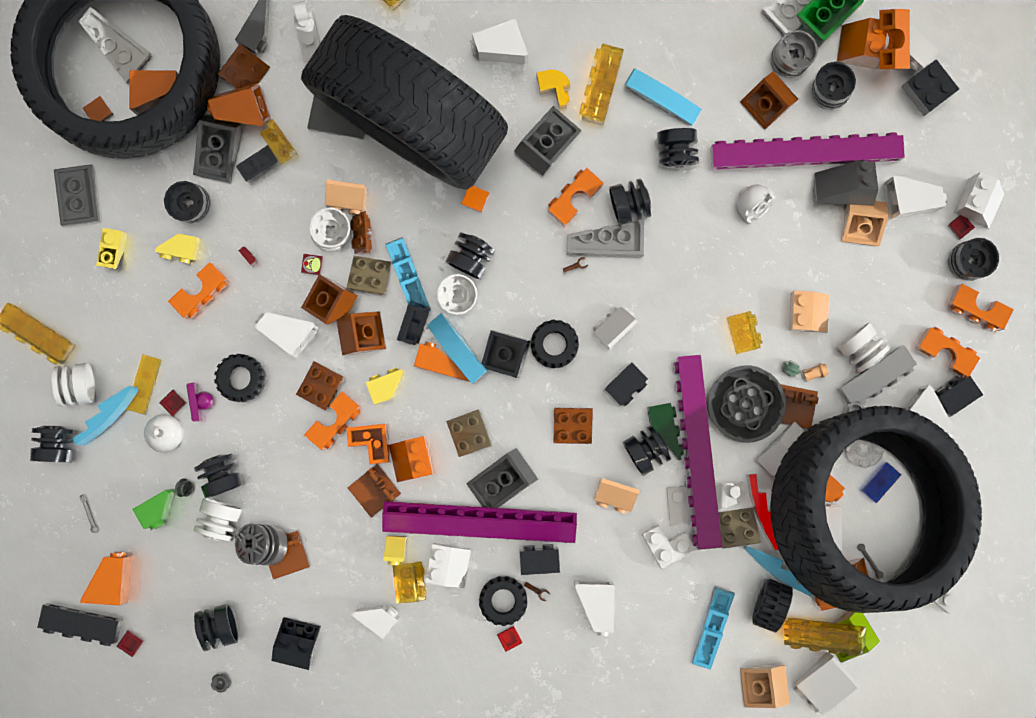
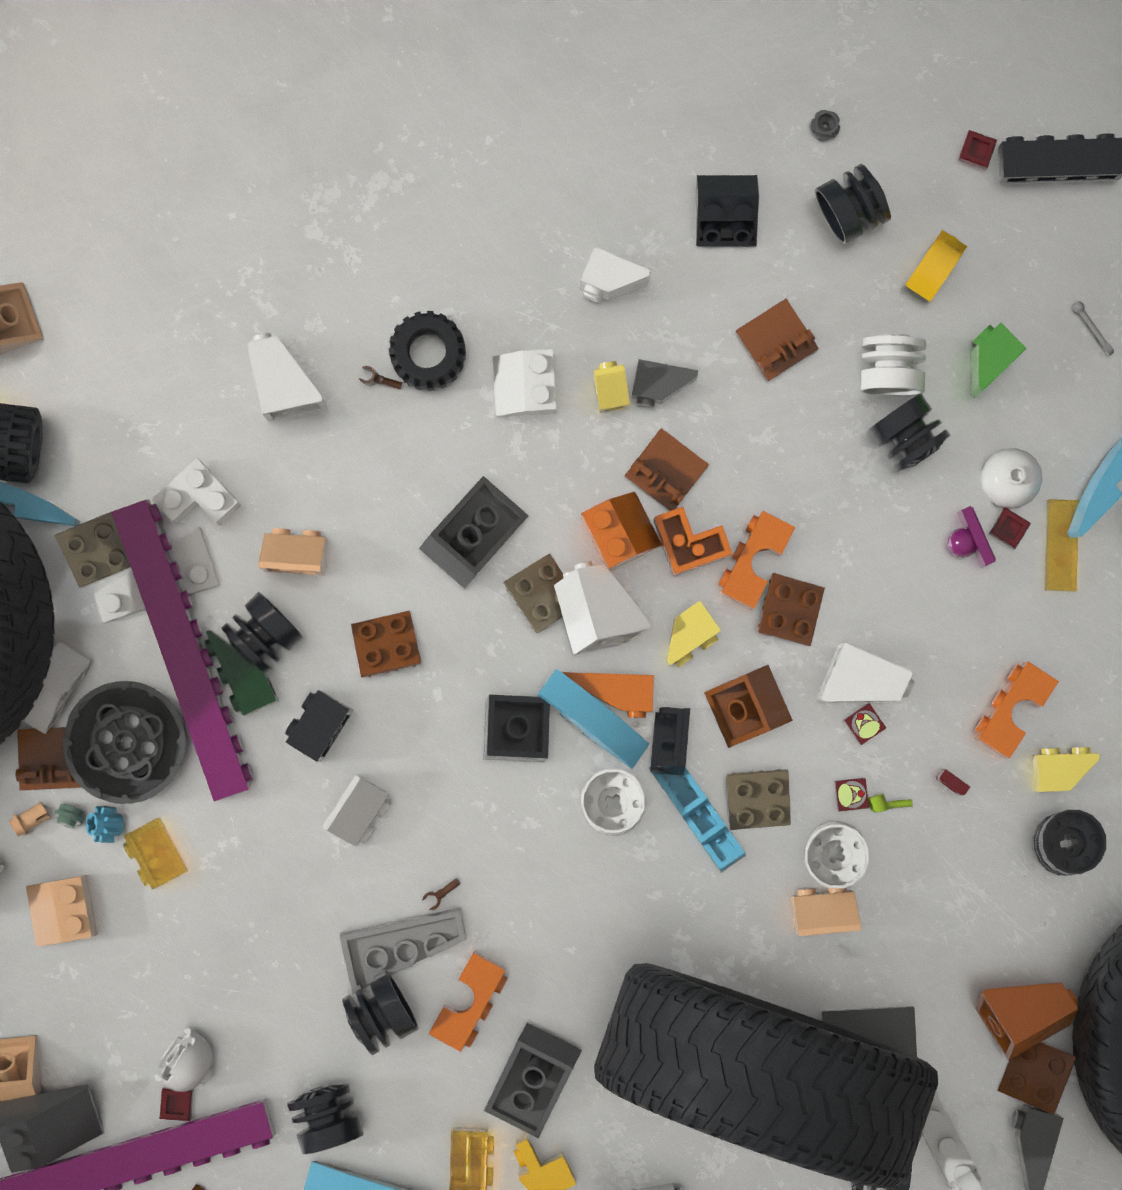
camera: 170 degrees right, 0 degrees up
orange slope [80,552,132,606] -> none
dark grey plate [175,478,193,497] -> none
dark grey slope [193,115,242,183] -> none
black tyre [214,353,266,402] -> none
flat silver wheel [235,523,288,566] -> none
black hinge [236,145,278,182] -> none
clear yellow bracket [260,119,297,164] -> none
dark orange slope [301,274,358,325] -> none
dark orange hinge [350,211,372,254] -> none
magenta brick [382,501,577,543] -> none
clear yellow bracket [392,561,427,603] -> none
black wheel [445,232,495,280] -> none
orange piece [461,186,489,212] -> none
red tile [497,625,523,652] -> none
black brick [519,544,560,575] -> none
black tyre [531,319,579,369] -> none
medium azure slope [692,587,735,670] -> none
red slope [746,474,778,550] -> none
none -> medium azure gear [85,806,124,843]
none -> dark red tile [159,1087,194,1121]
none -> white slope [554,561,652,655]
none -> dark grey slope [631,359,698,407]
none -> tile [844,703,886,745]
none -> lime hand [868,793,913,813]
none -> yellow brick [905,230,967,302]

